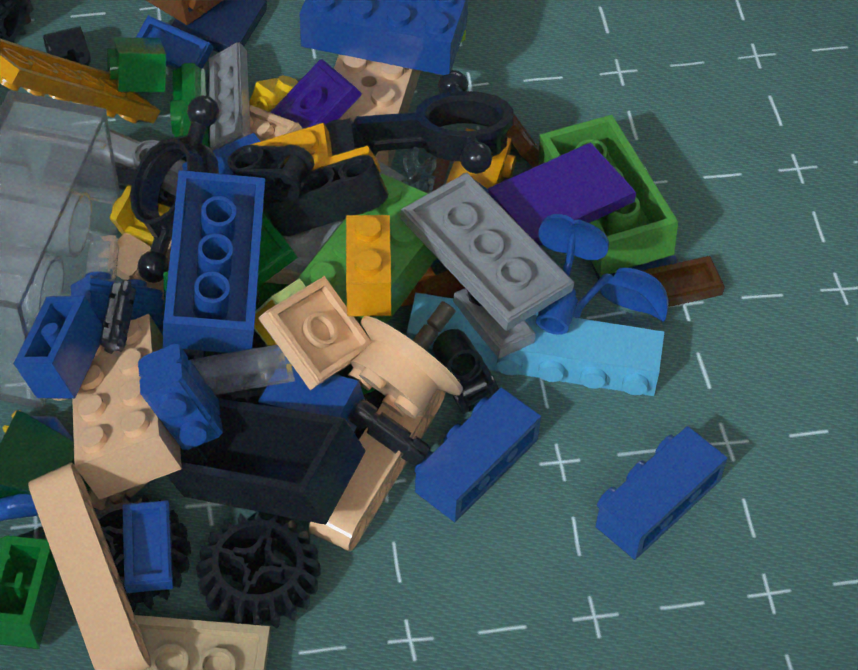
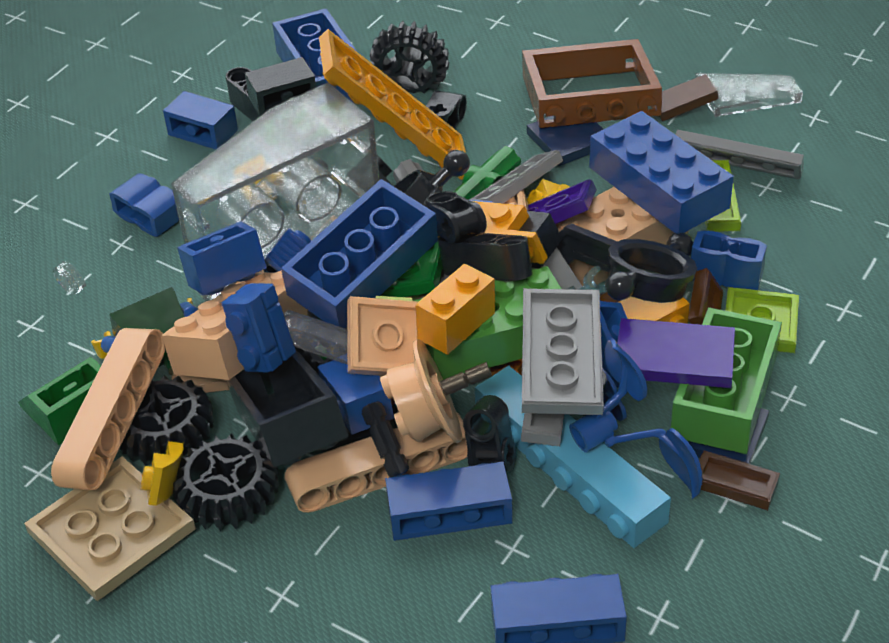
camera: 45 degrees right, 10 degrees down
black axle [99,280,136,354] -> none
green brick [107,37,166,92] -> none
blue tile [123,500,173,593] -> none
blue tile [135,15,214,70] -> none
none -> yellow slope [141,441,183,506]
none -> blue brick [691,231,767,290]
none -> lime tile [725,287,799,353]

